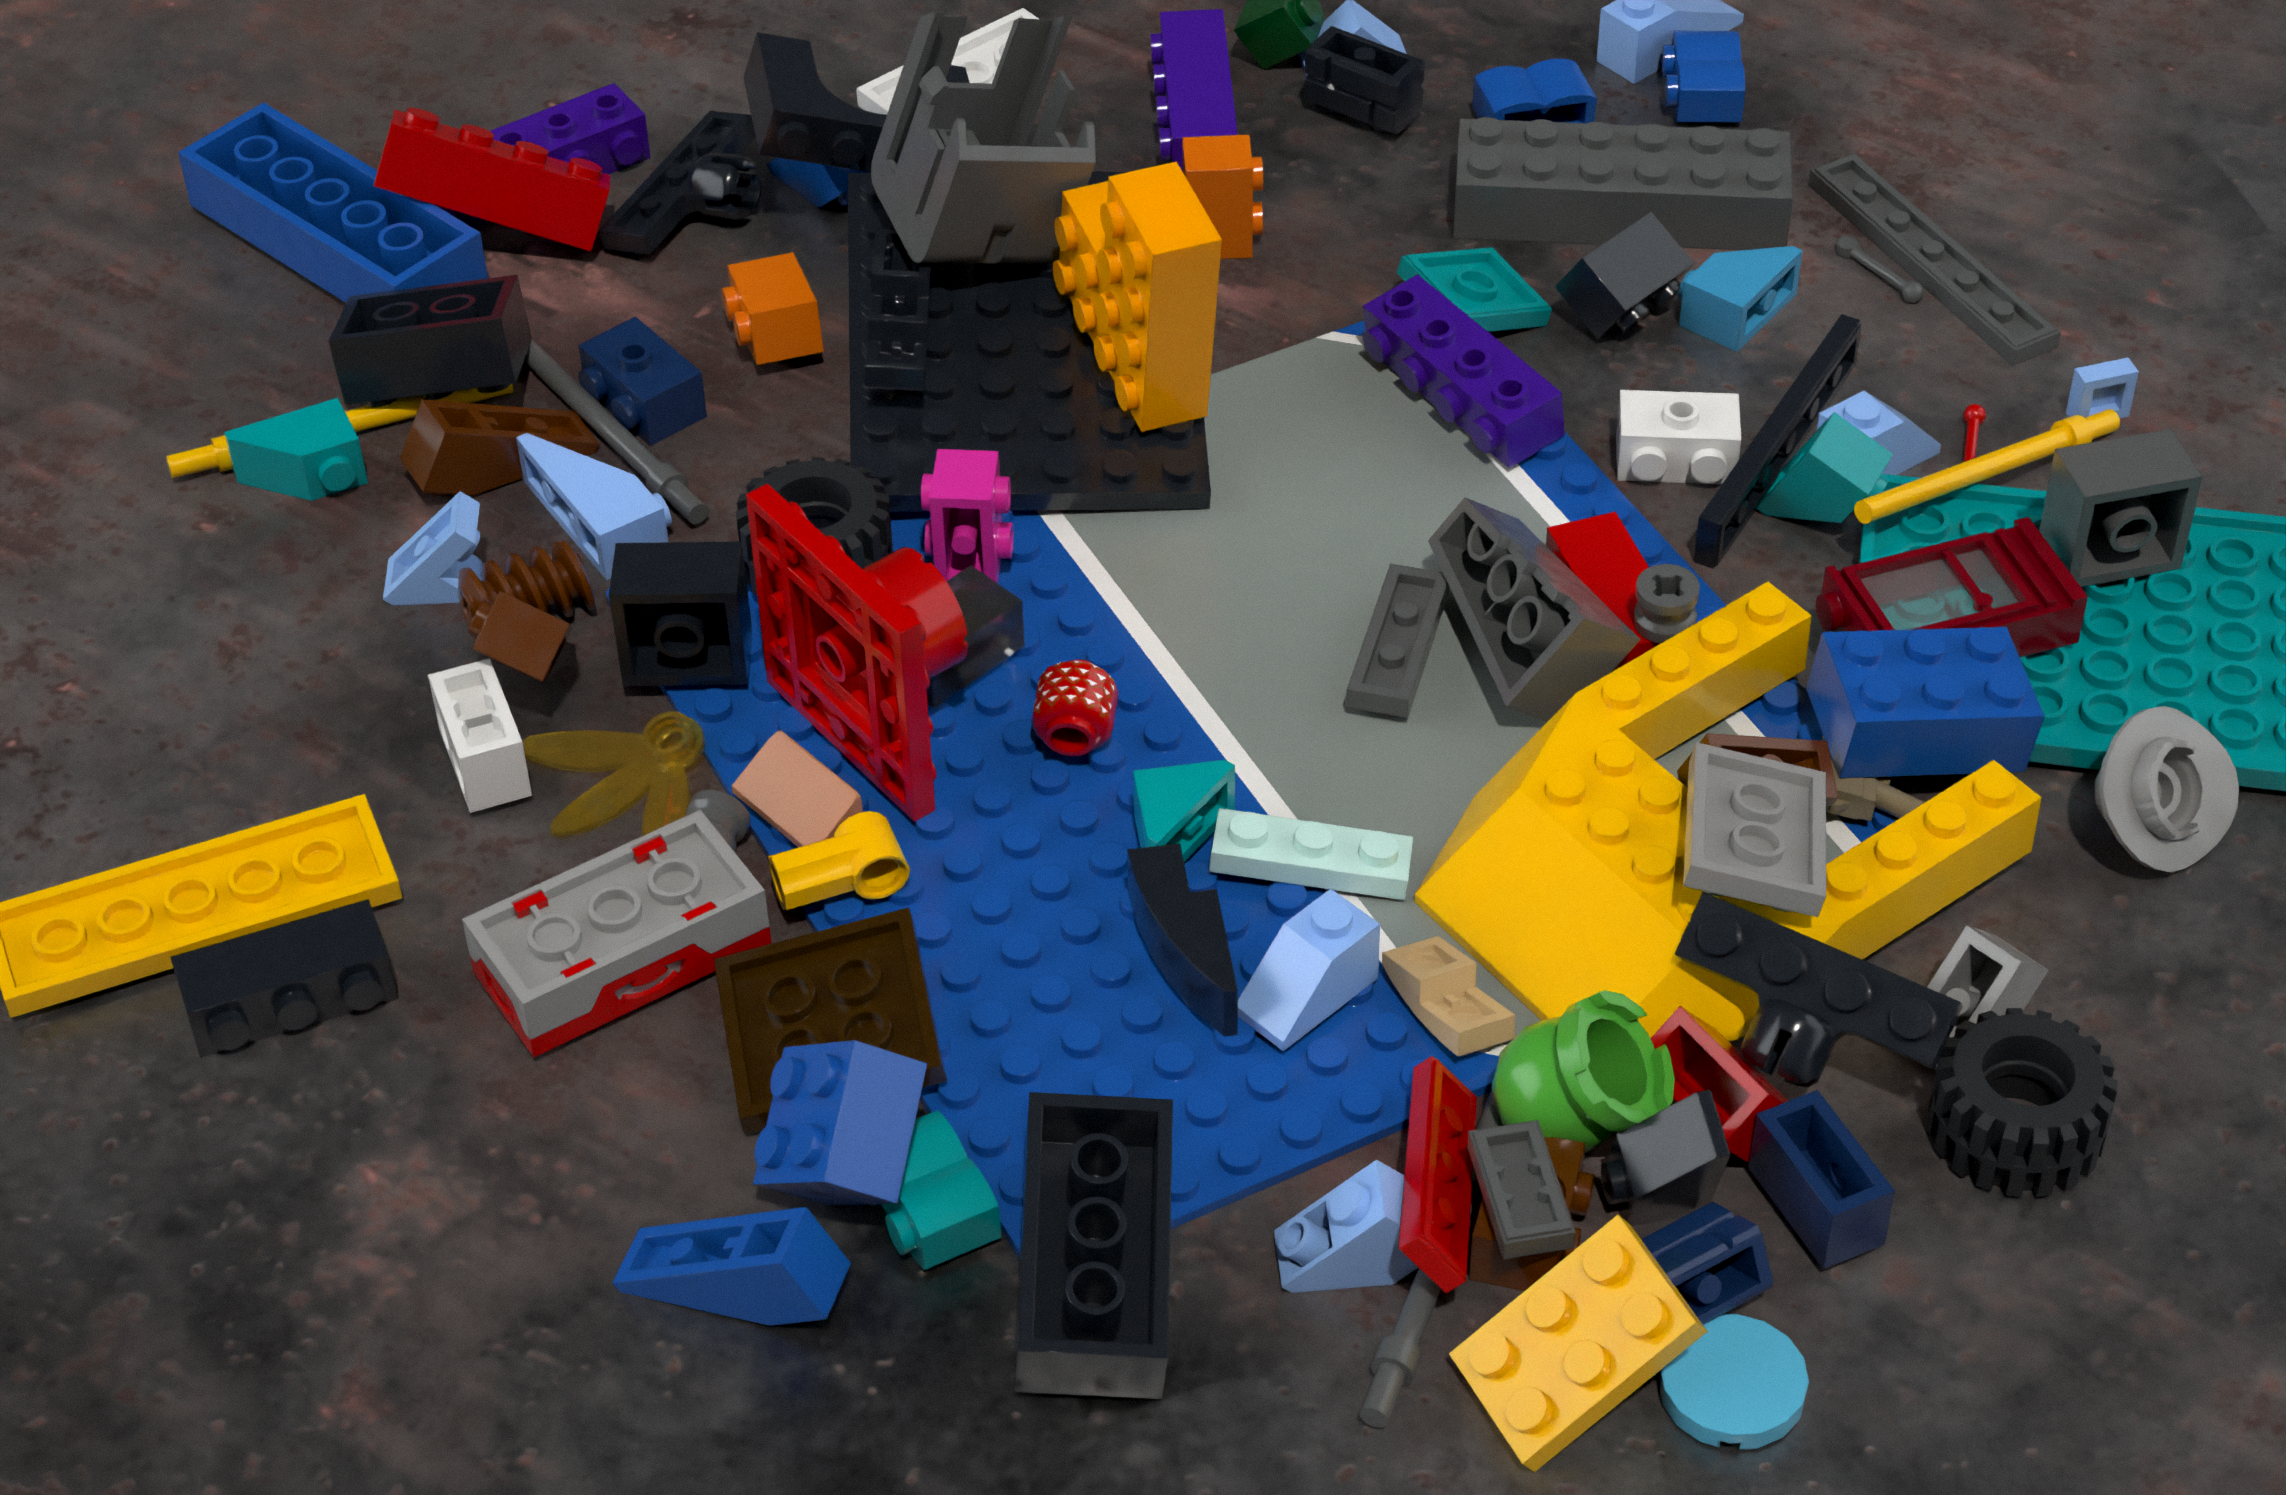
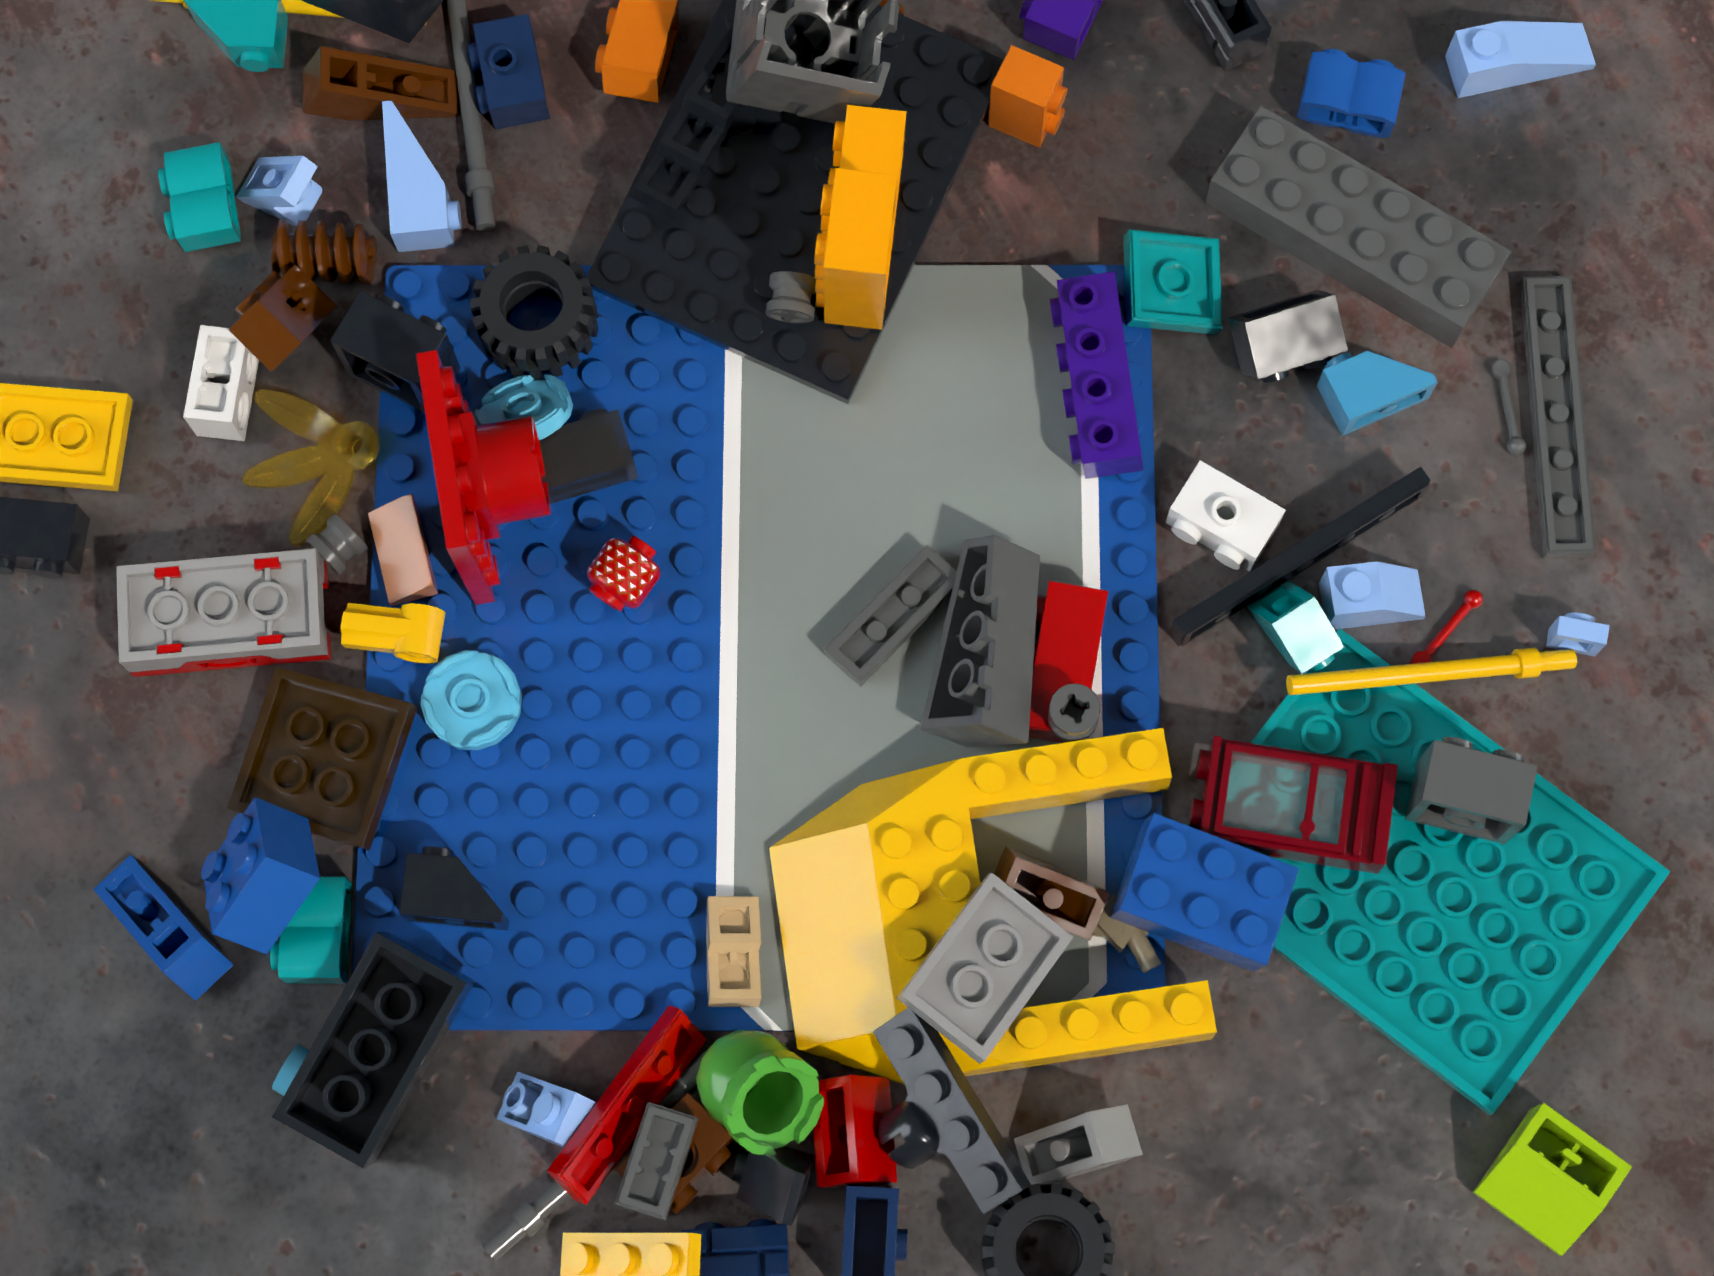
camera: 30 degrees right, 30 degrees up
dark pink brick [921,449,1013,592] -> none
black slope [1127,844,1238,1037] -> none
teal slope [1133,760,1235,862] -> none
light aqua plate [1209,808,1413,900] -> none
light blue slope [1238,889,1380,1051] -> none
blue brick [1662,30,1745,122] -> none
light grey hat [2095,706,2239,872] -> none
none -> teal brick [158,142,241,252]
none -> medium azure tile [272,1044,309,1096]
none -> black slope [399,846,509,931]
none -> medium azure tile [421,650,522,751]
none -> dark grey wheel [766,271,816,323]

